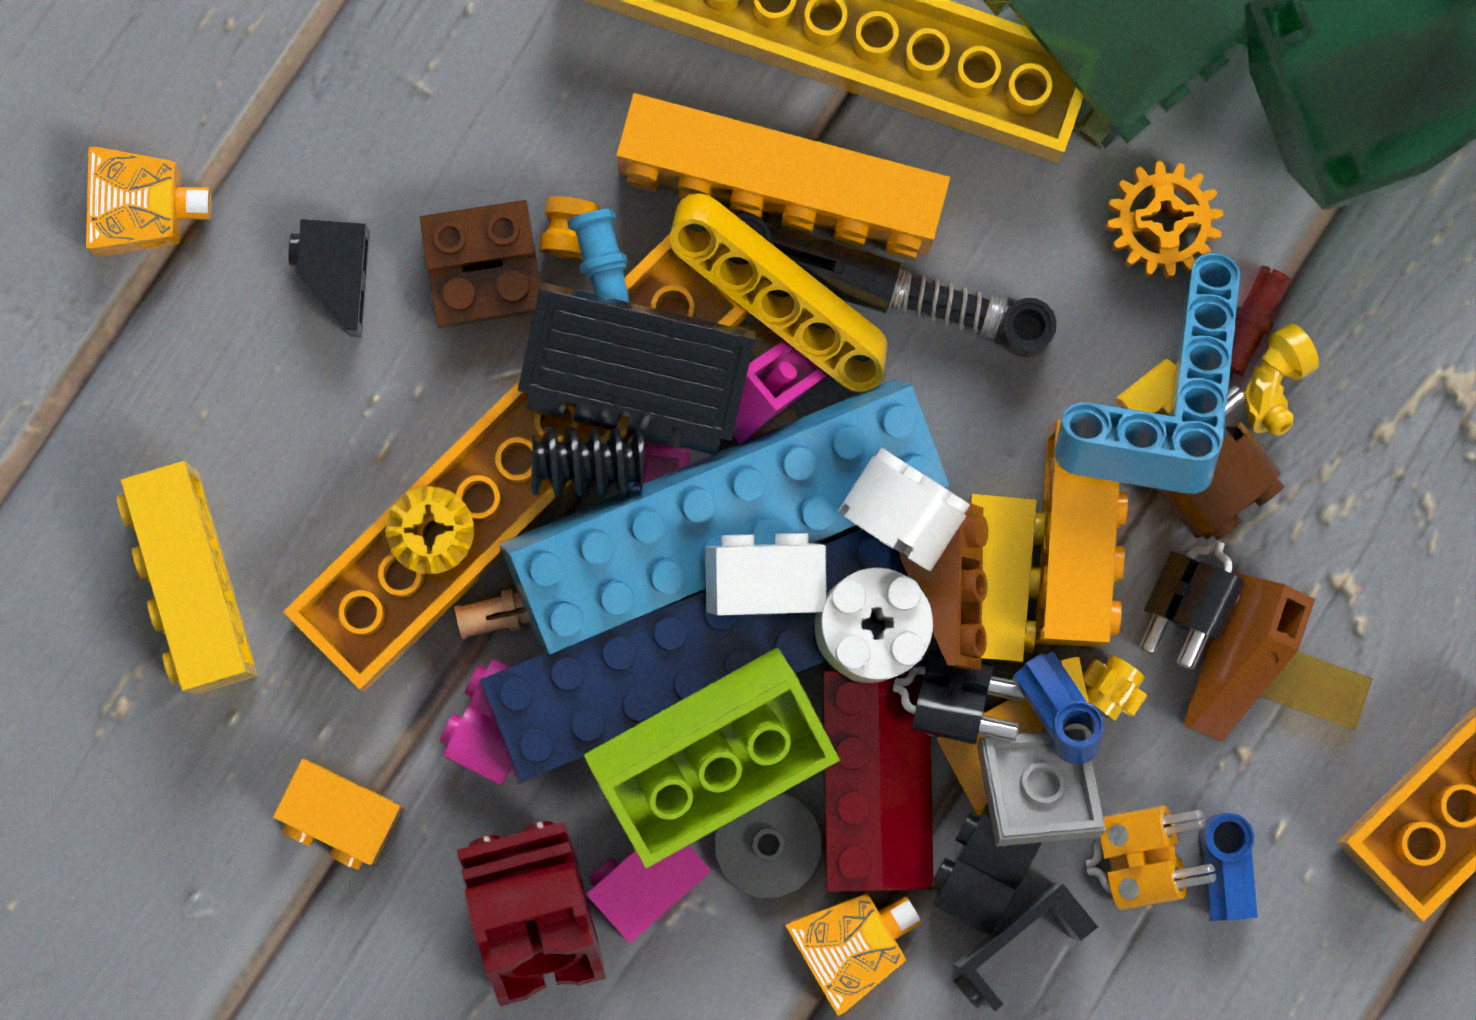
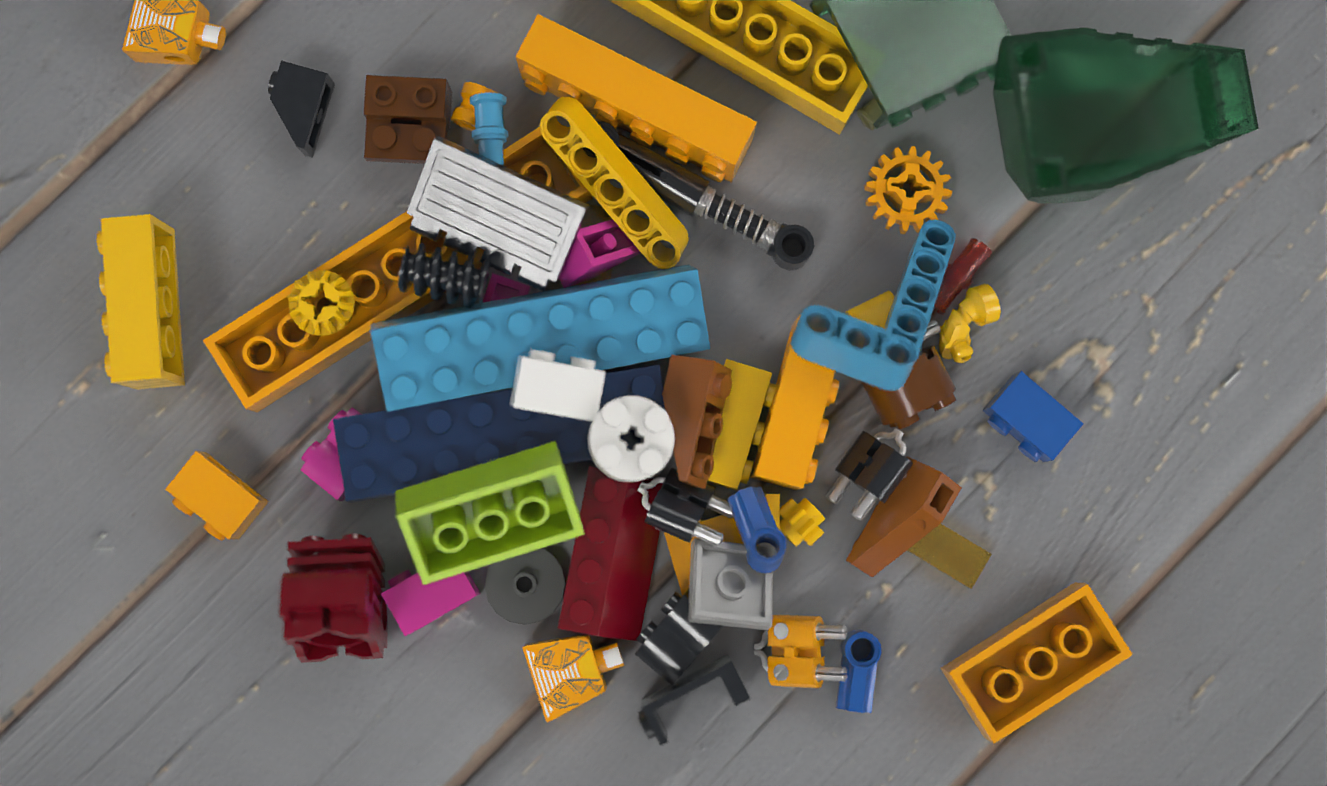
camera: 15 degrees right, 0 degrees up
light nougat pin [454,588,530,640] -> none
white brick [837,447,970,571] -> none
none -> blue brick [982,371,1084,462]

